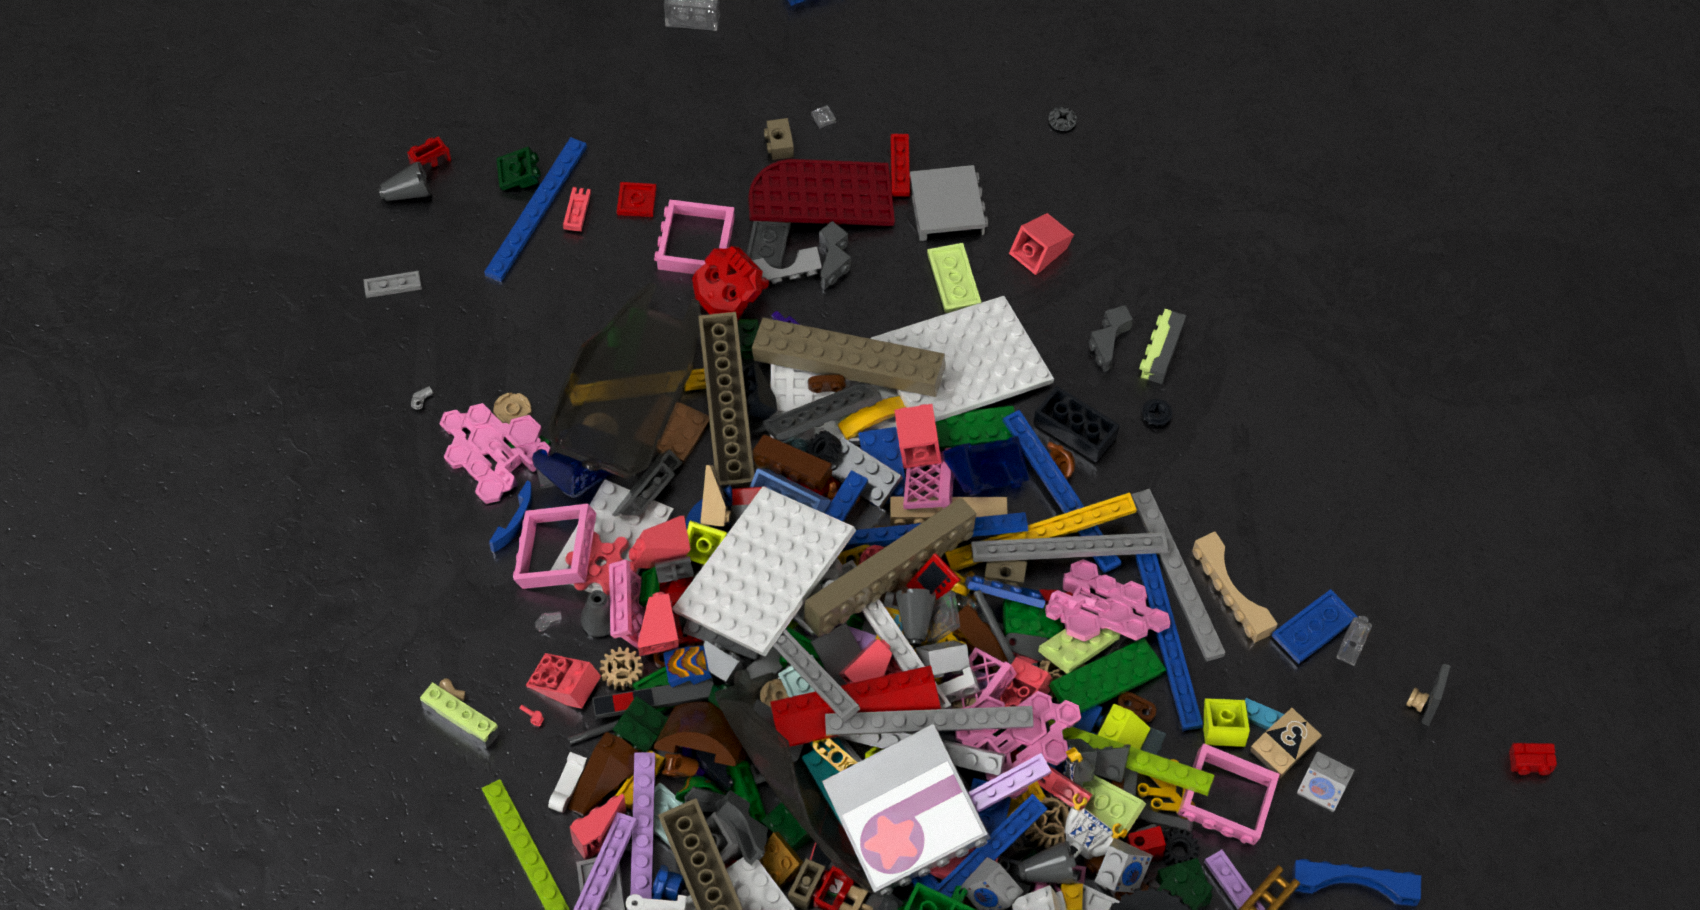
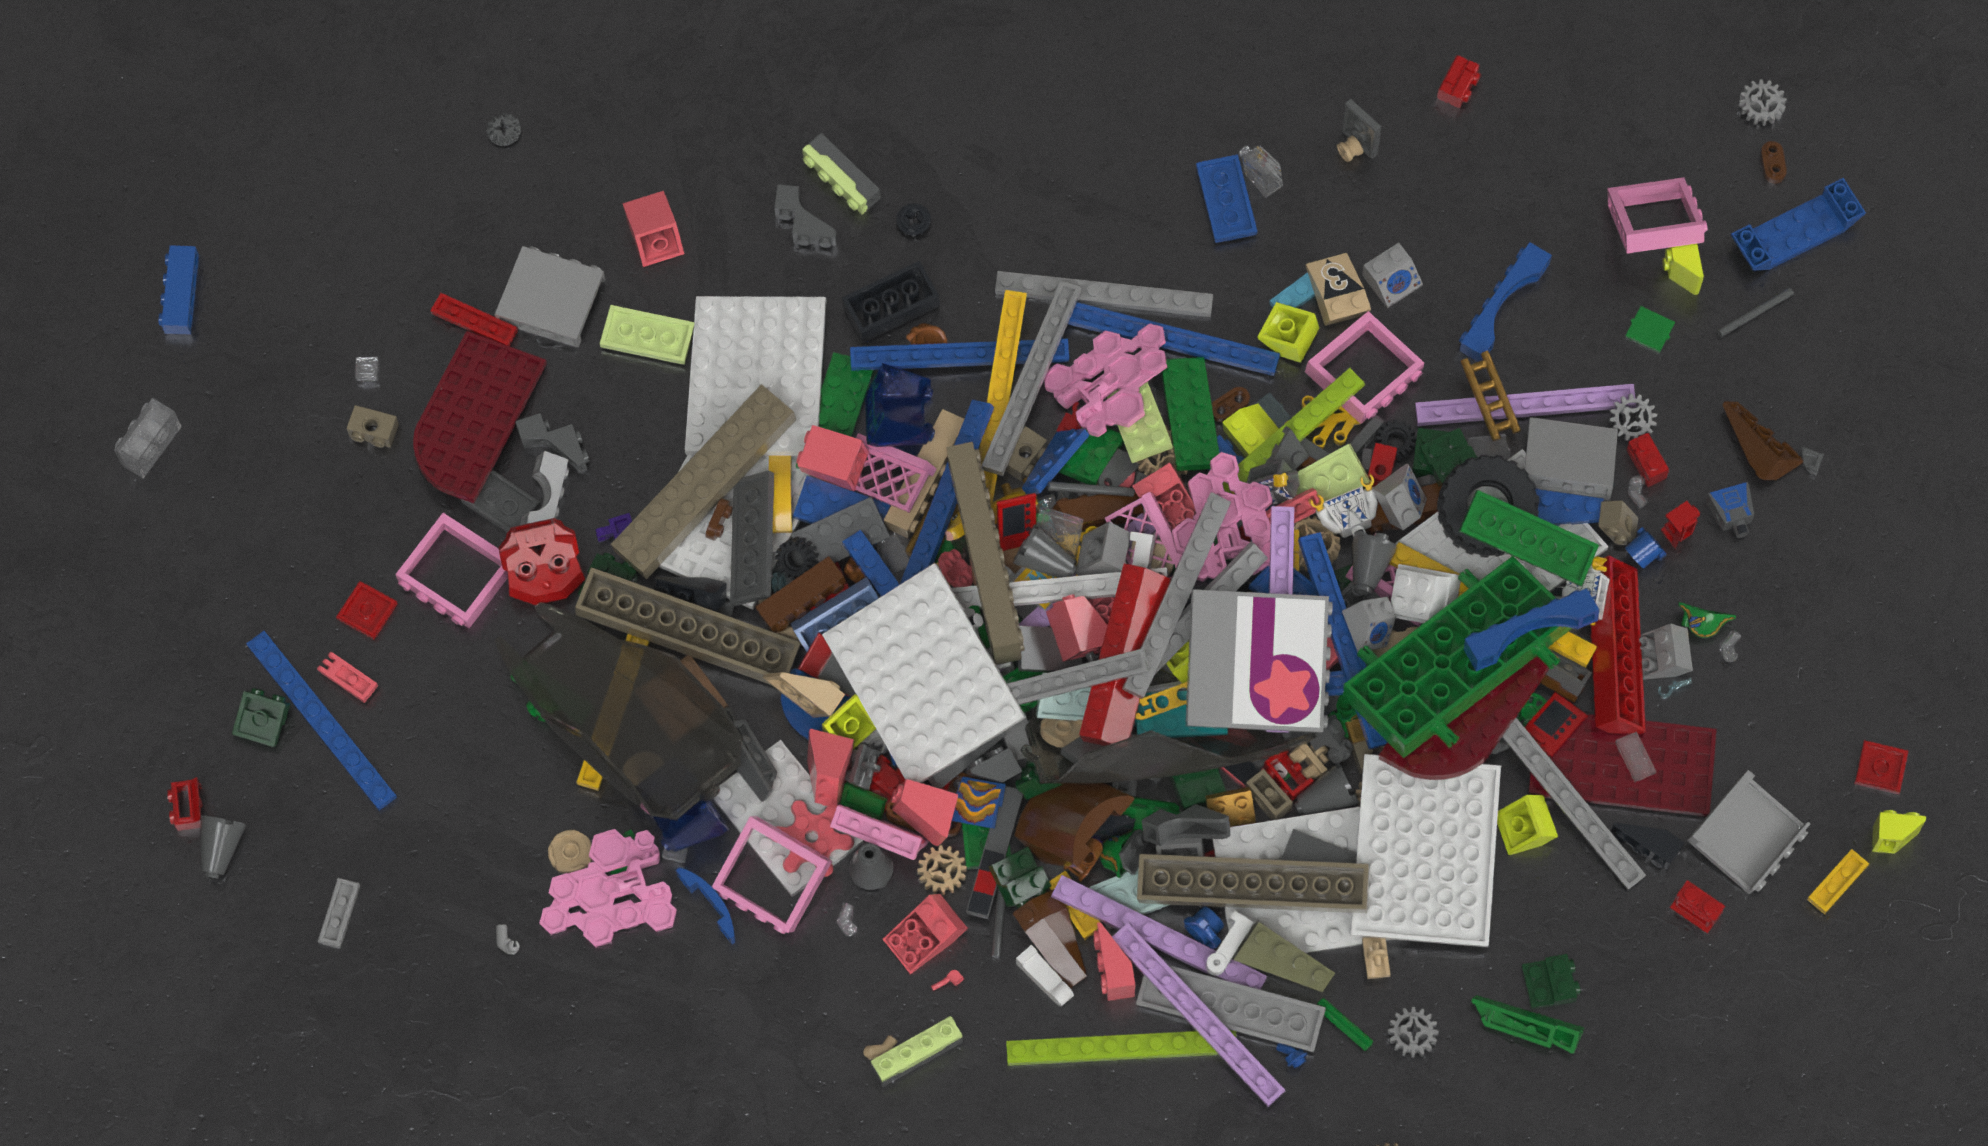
camera: 60 degrees left, 10 degrees up
tan arch [1192,532,1278,643] -> none

